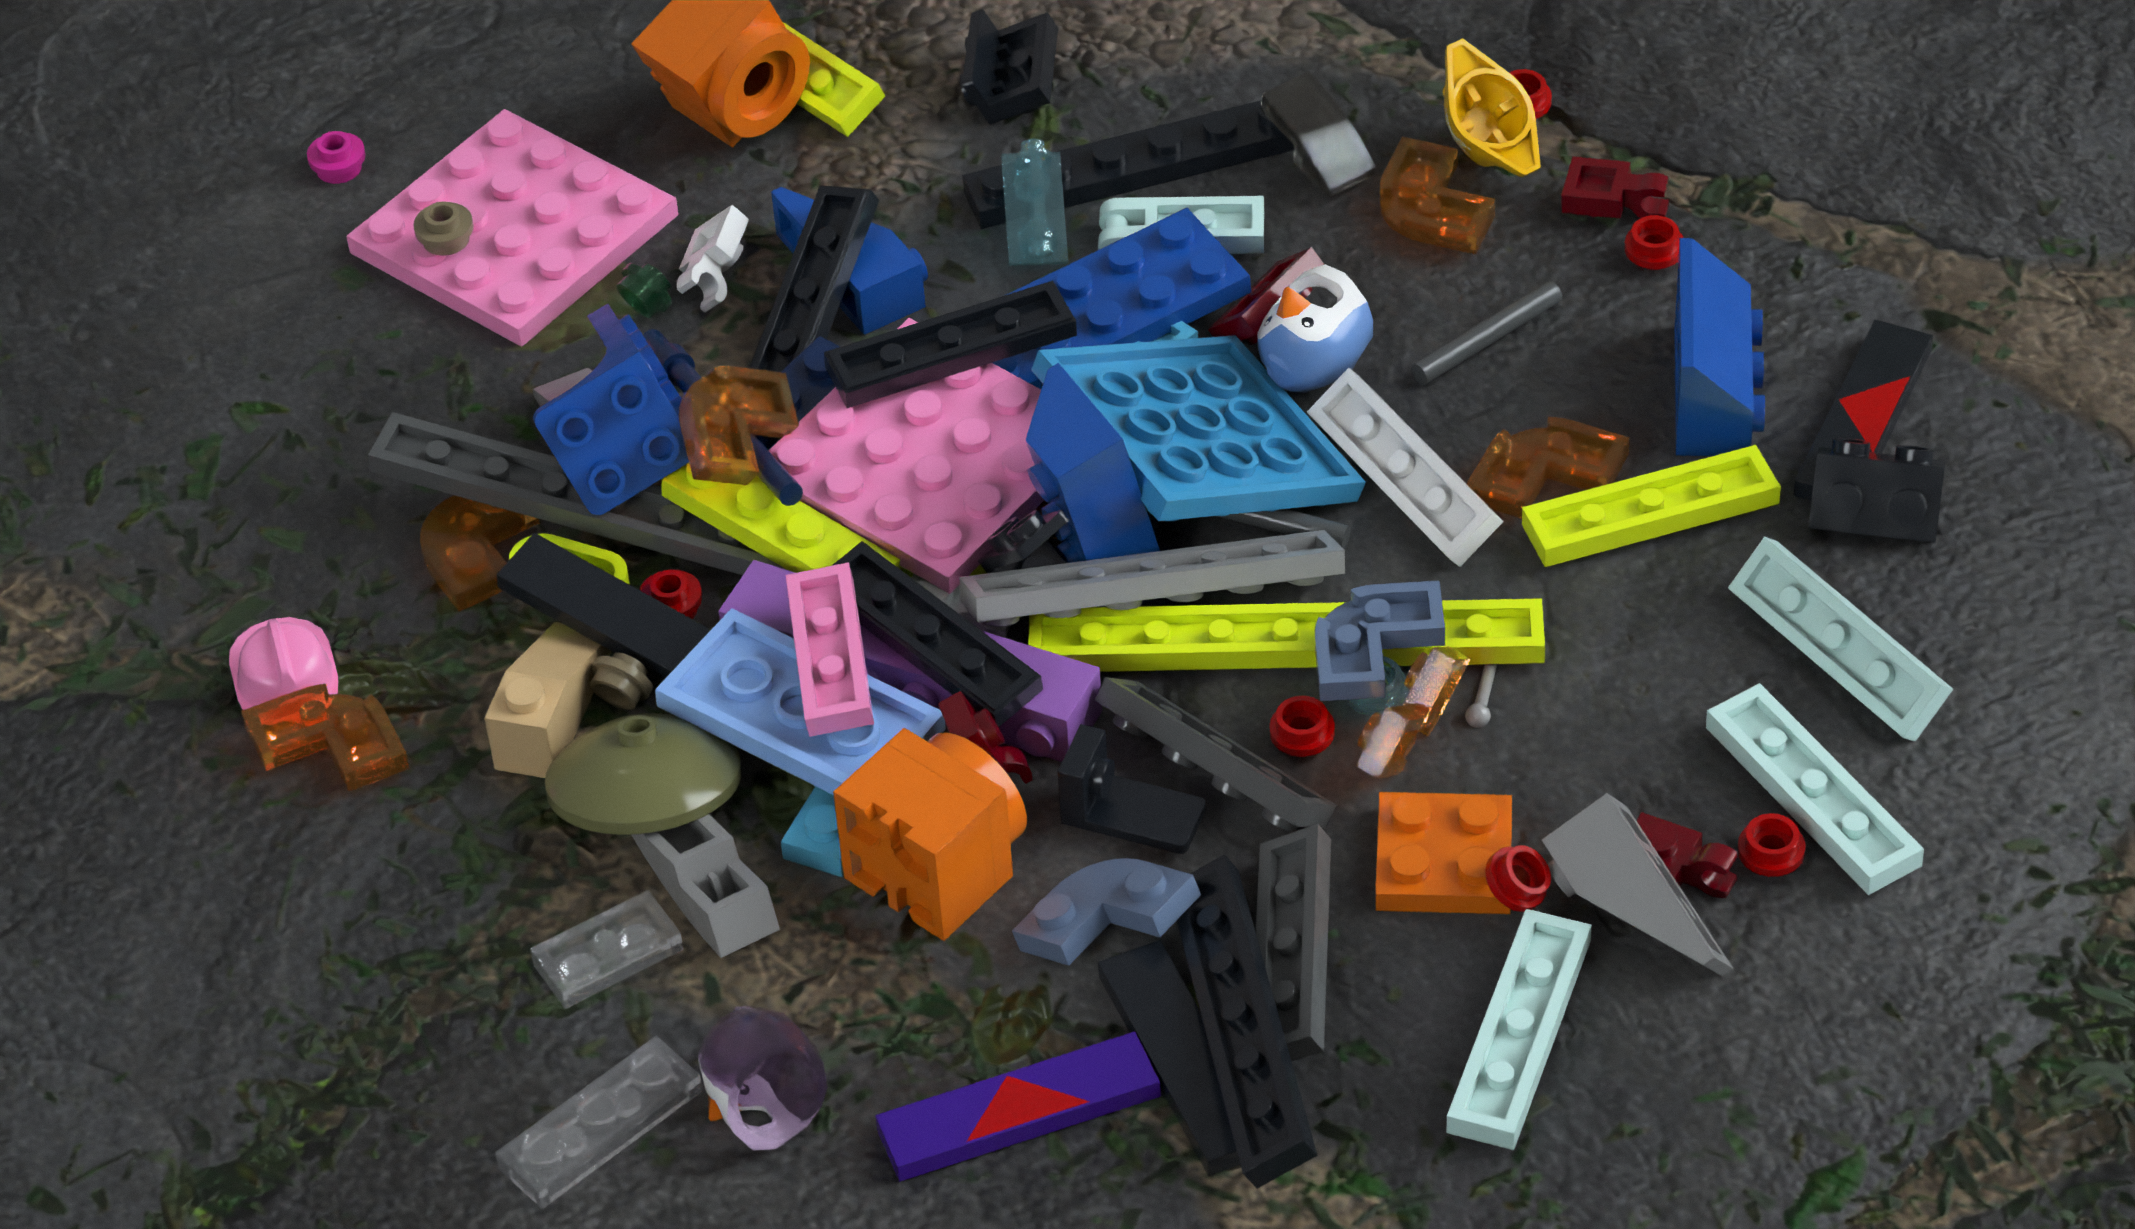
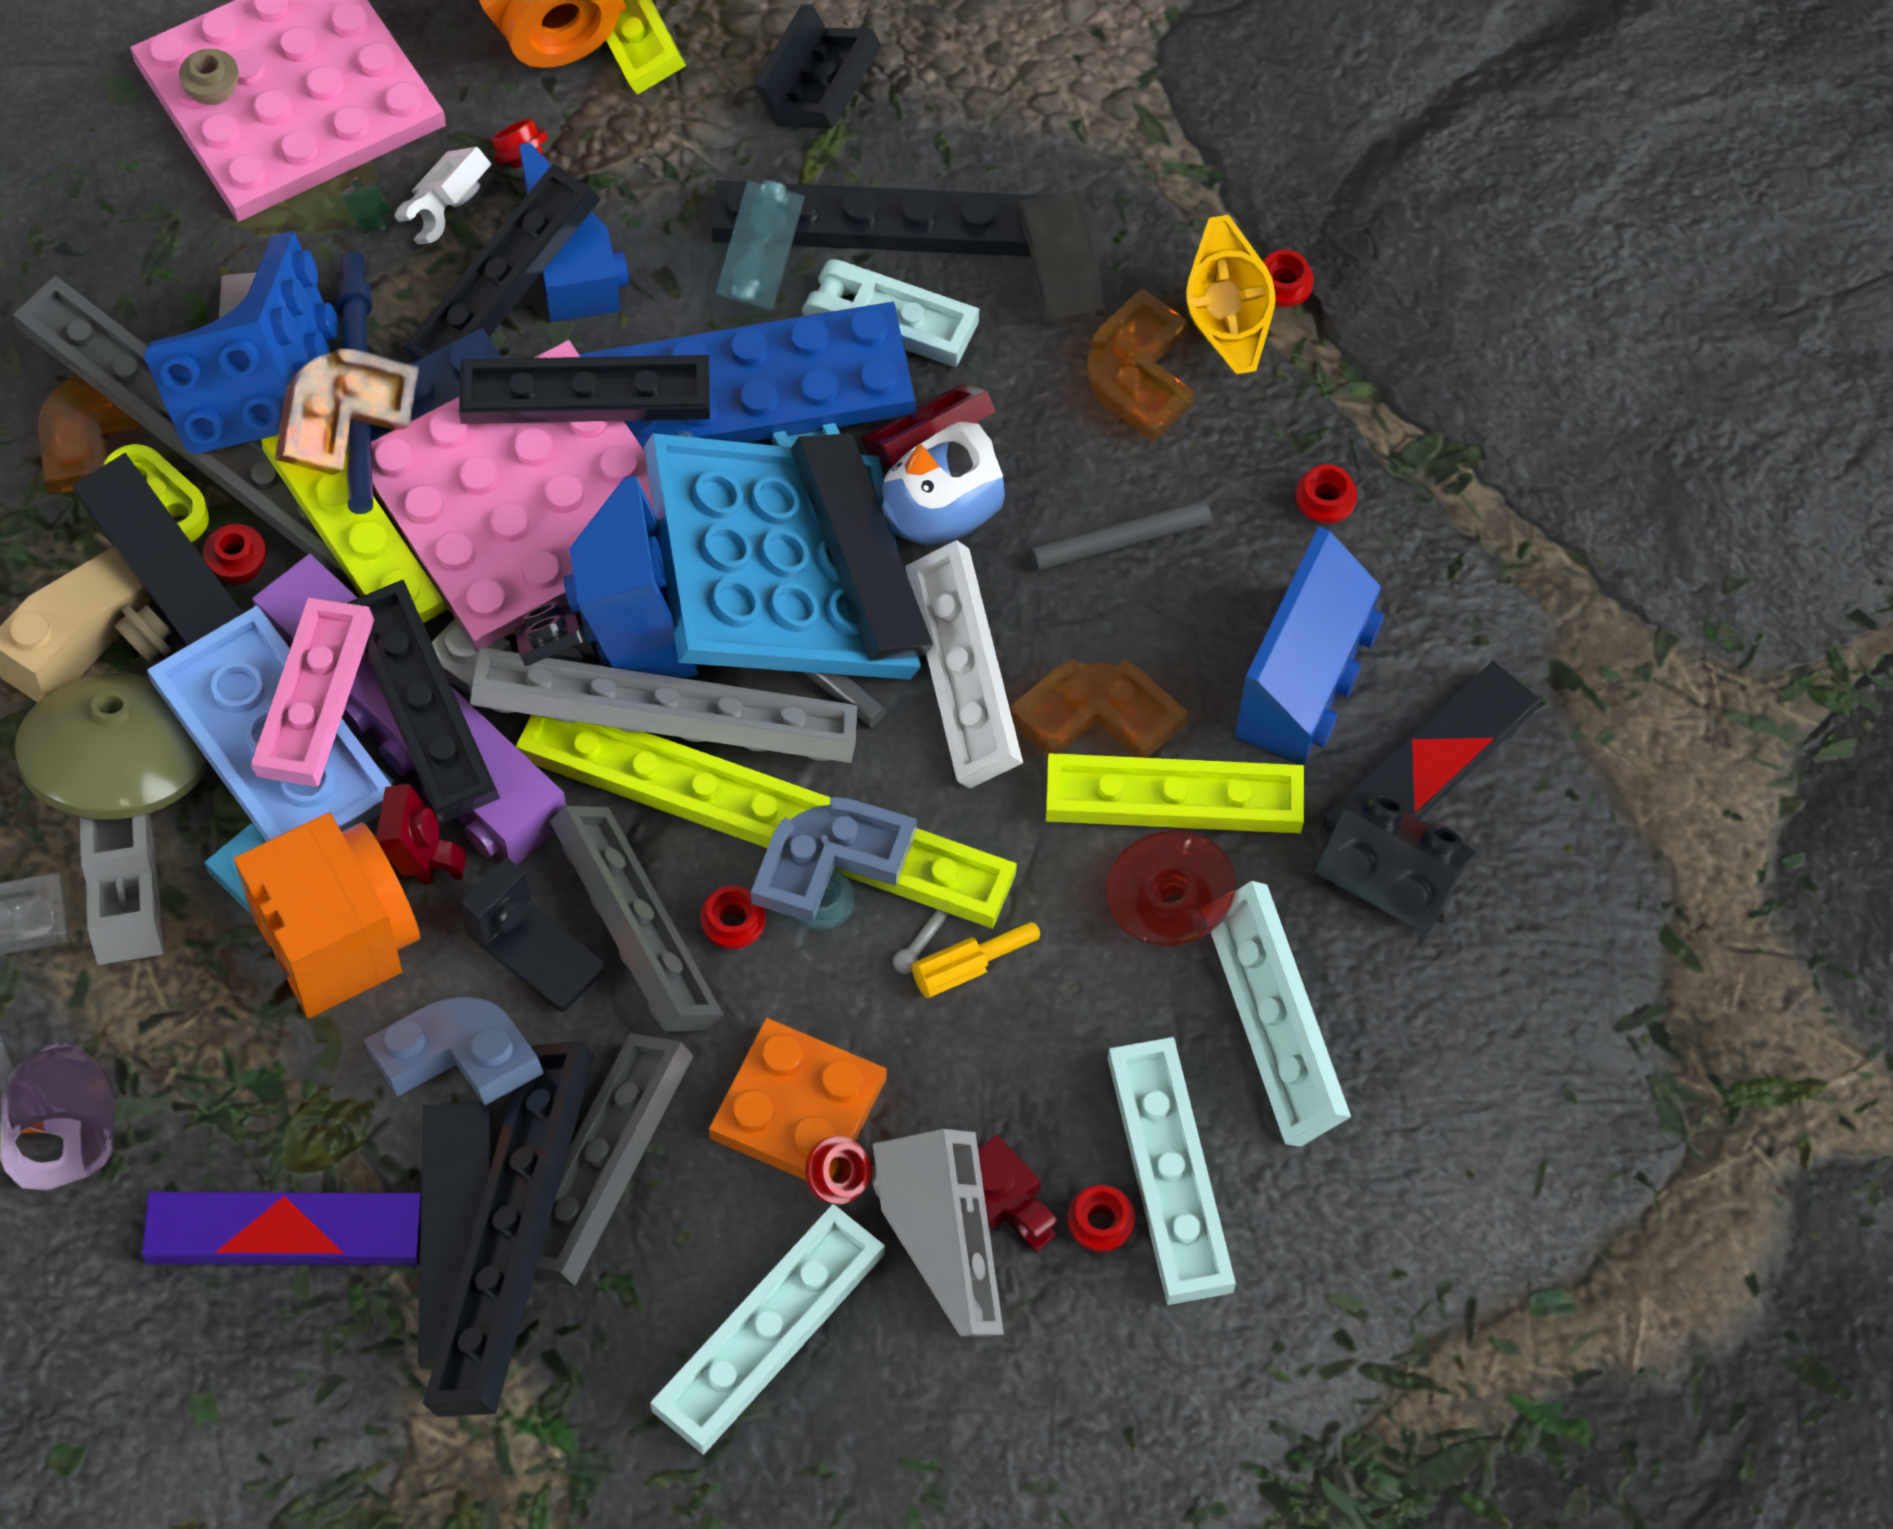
camera: 15 degrees right, 15 degrees up
clear orange plate [1356,646,1471,779] -> none
dark red plate [1561,156,1669,219] -> none
none -> red plate [491,118,548,169]
none -> black tile [791,433,933,661]
none -> yellow axle [911,922,1040,999]
none -> clear red dish [1106,830,1236,946]

